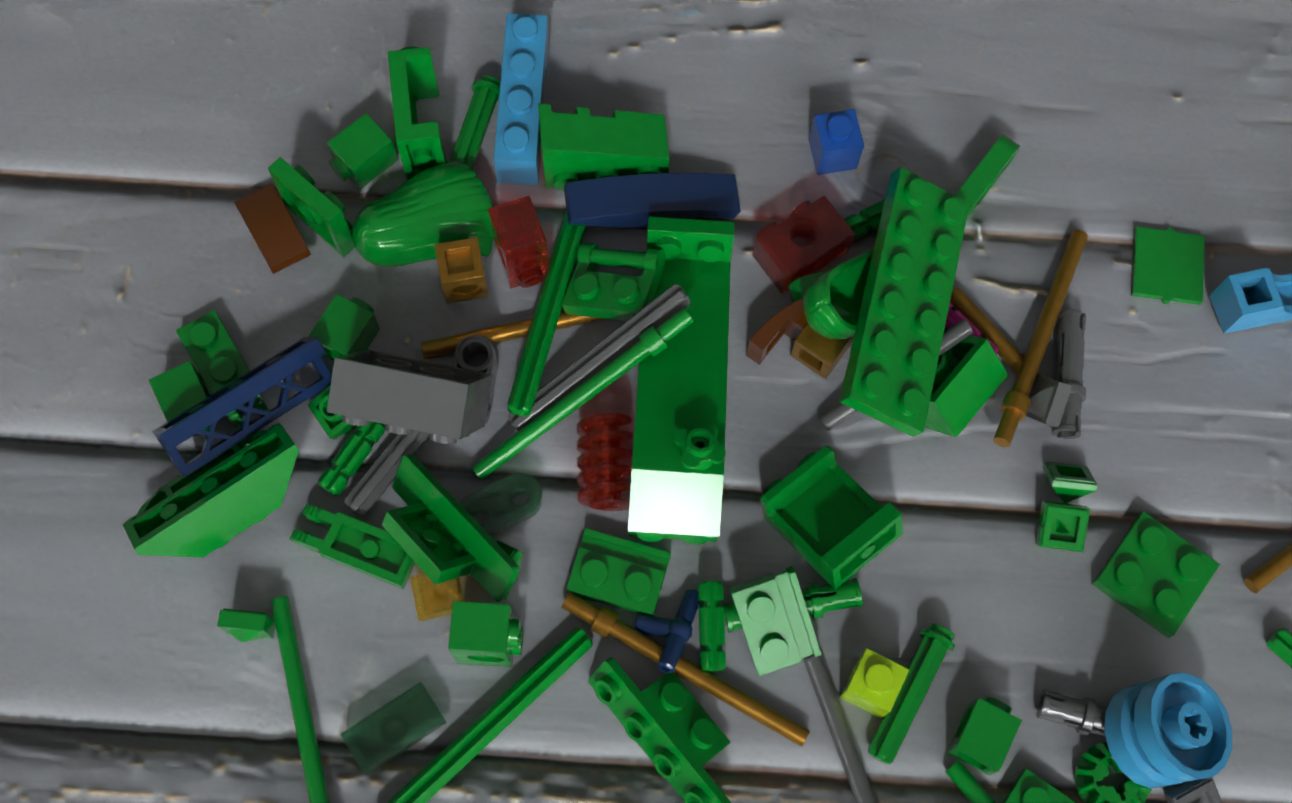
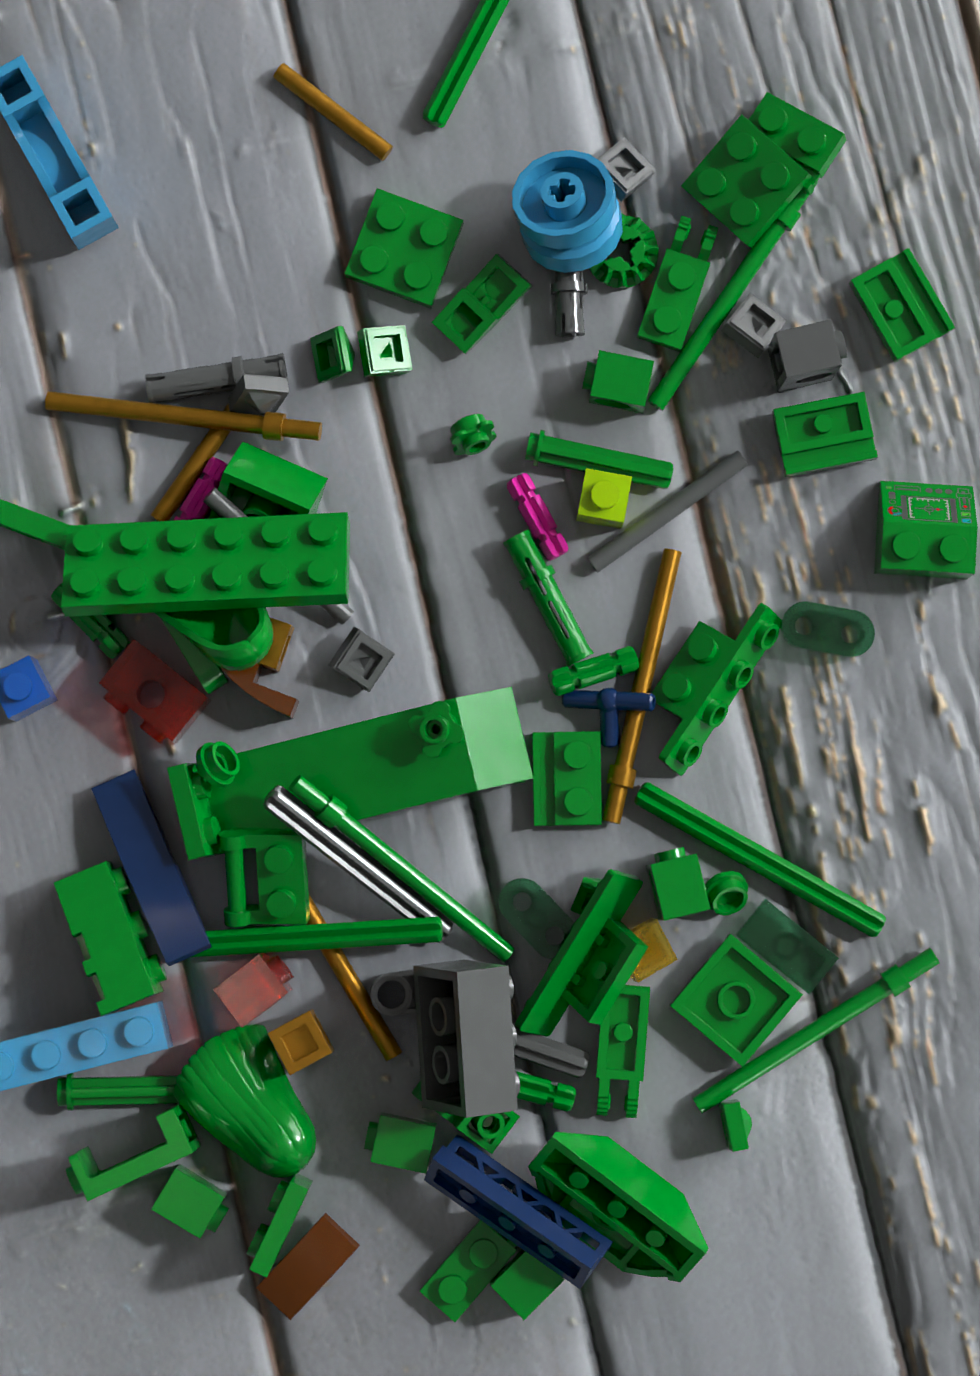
camera: 105 degrees left, 15 degrees up
clear red piece [576,413,632,511] -> none
plate [729,566,822,676] -> none
green panel [760,445,903,590] -> none
green piece [1131,226,1205,305] -> none
none -> green plate [196,741,240,788]
none -> dark grey tile [328,627,395,692]
none -> green slope [431,254,533,354]
none -> green plate [450,414,497,455]
none -> dark pink axle [507,473,568,561]
none -> green plate [669,933,803,1067]
none -> green plate [705,871,748,916]

